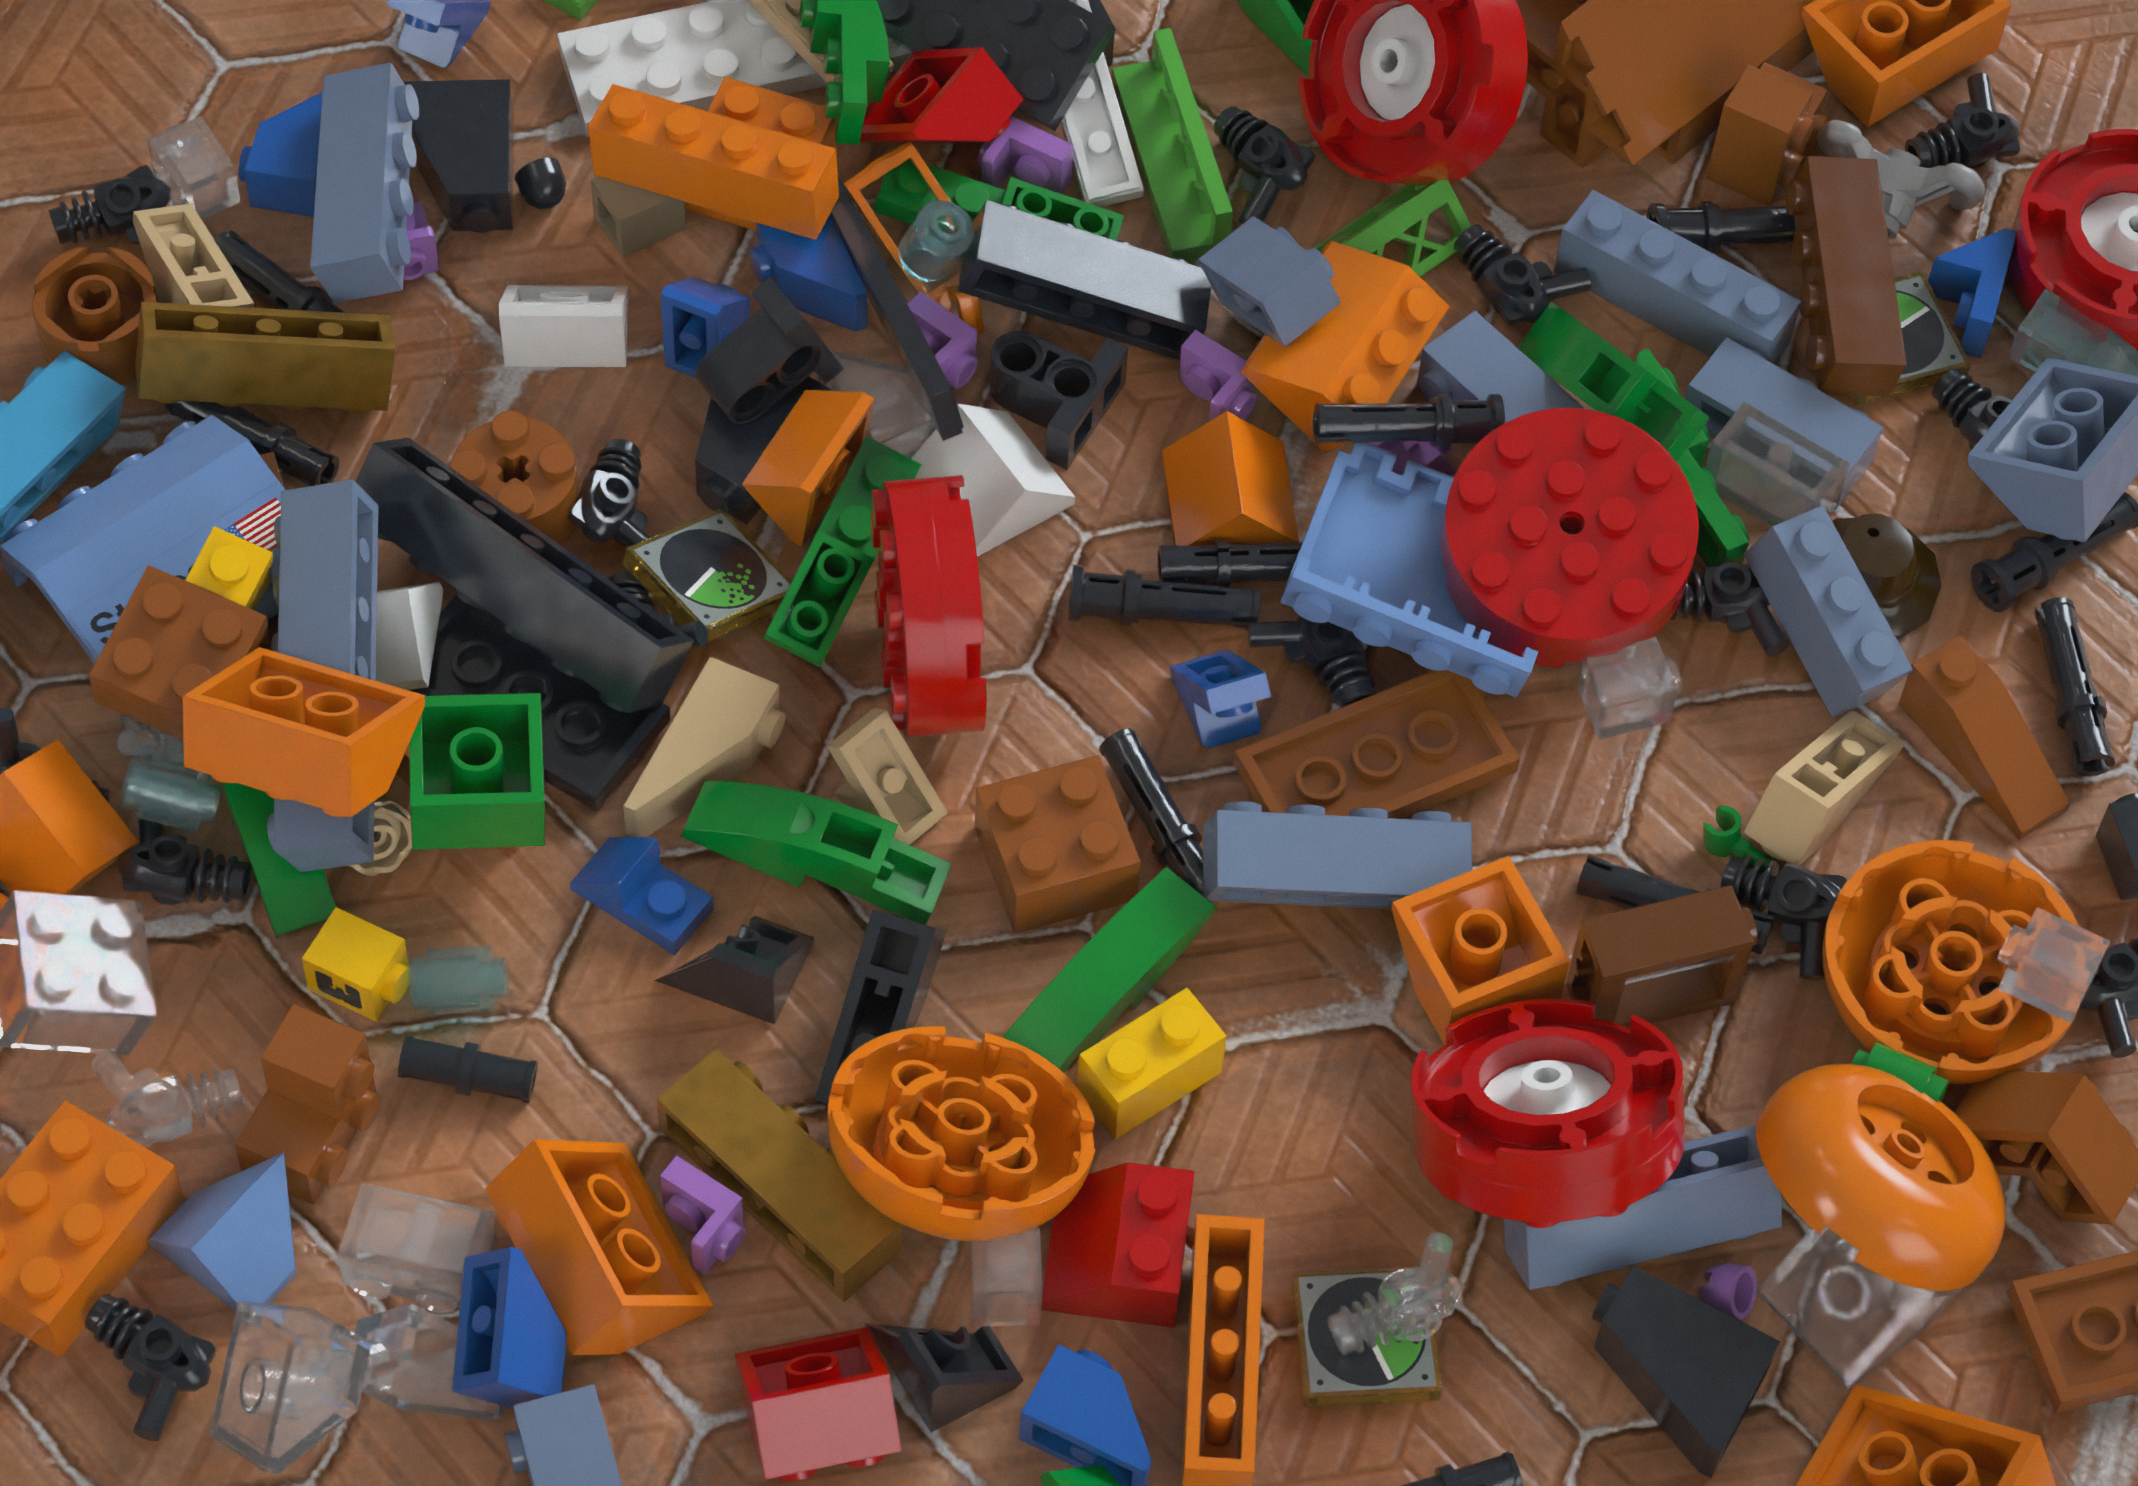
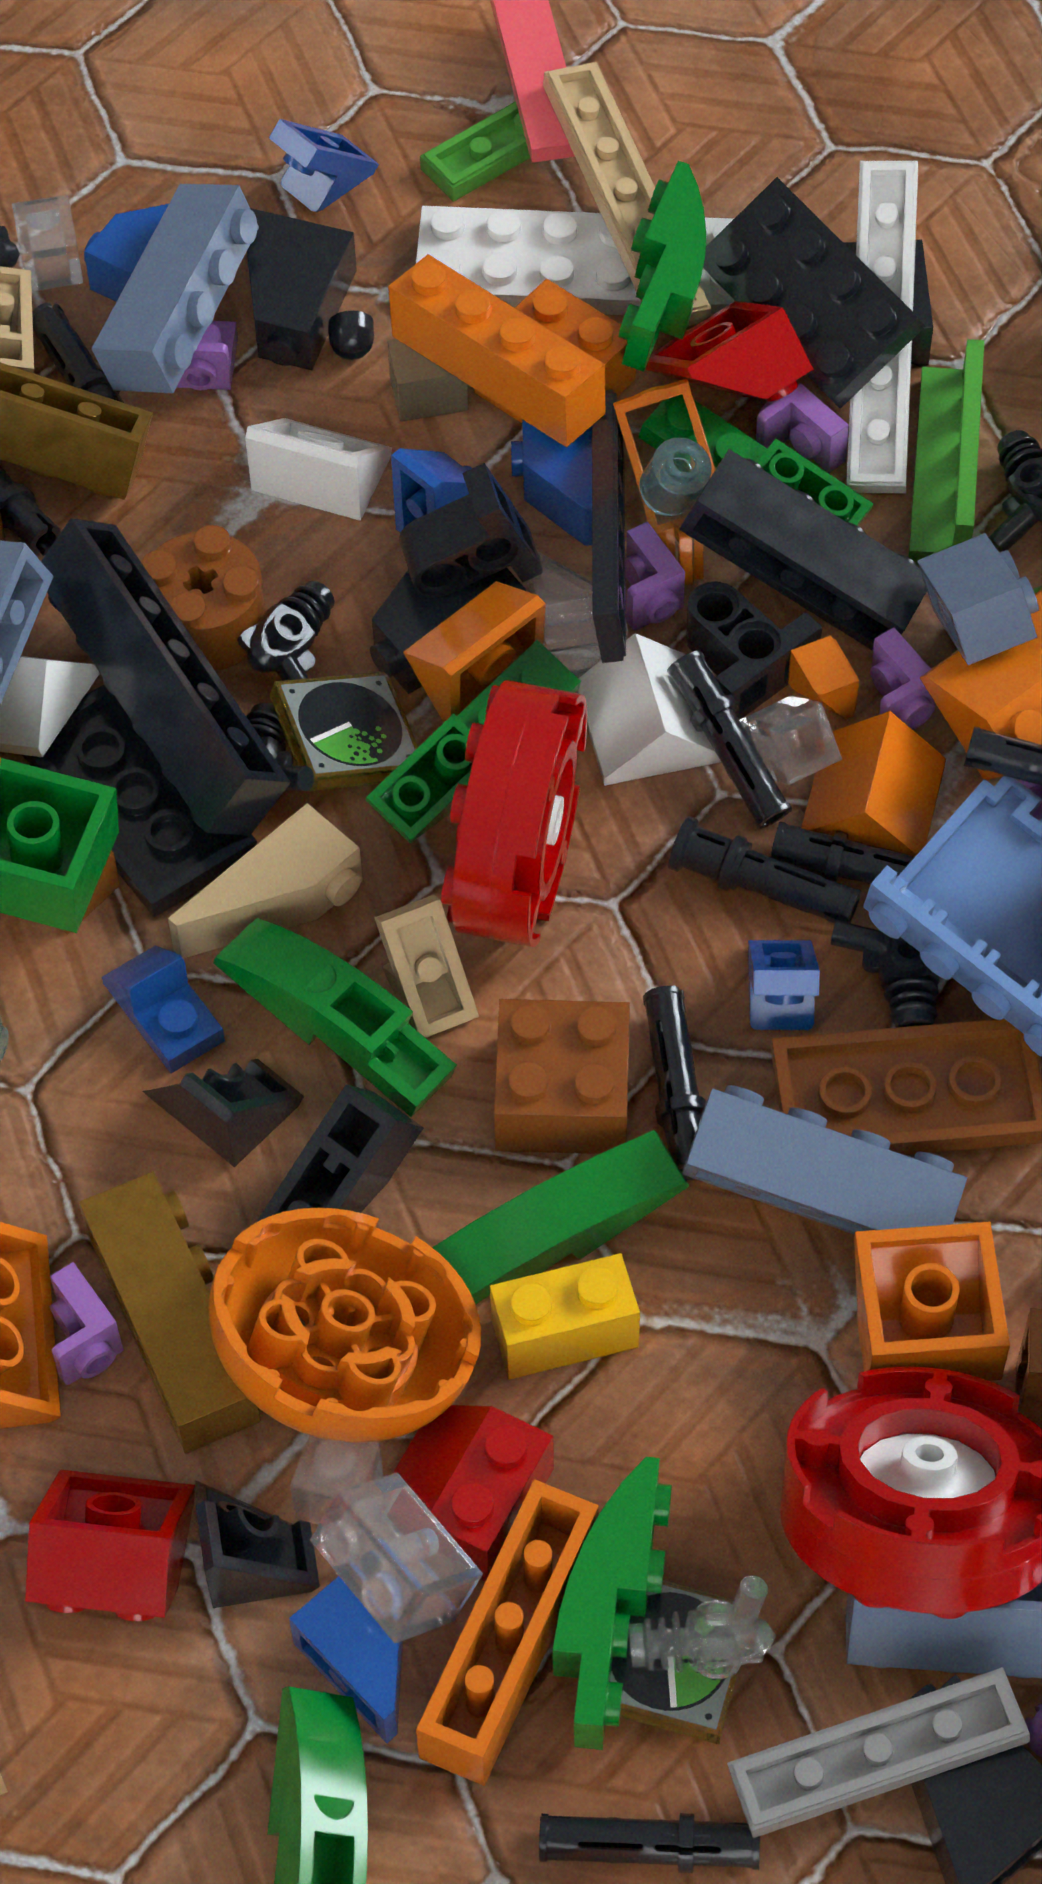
camera: 25 degrees right, 0 degrees up
none -> clear brick [310,1472,483,1643]
none -> green slope [553,1457,672,1750]
none -> black pin [667,650,793,829]
none -> light grey tile [727,1667,1030,1838]
none -> clear brick [740,695,842,785]
none -> orange slope [788,635,859,719]

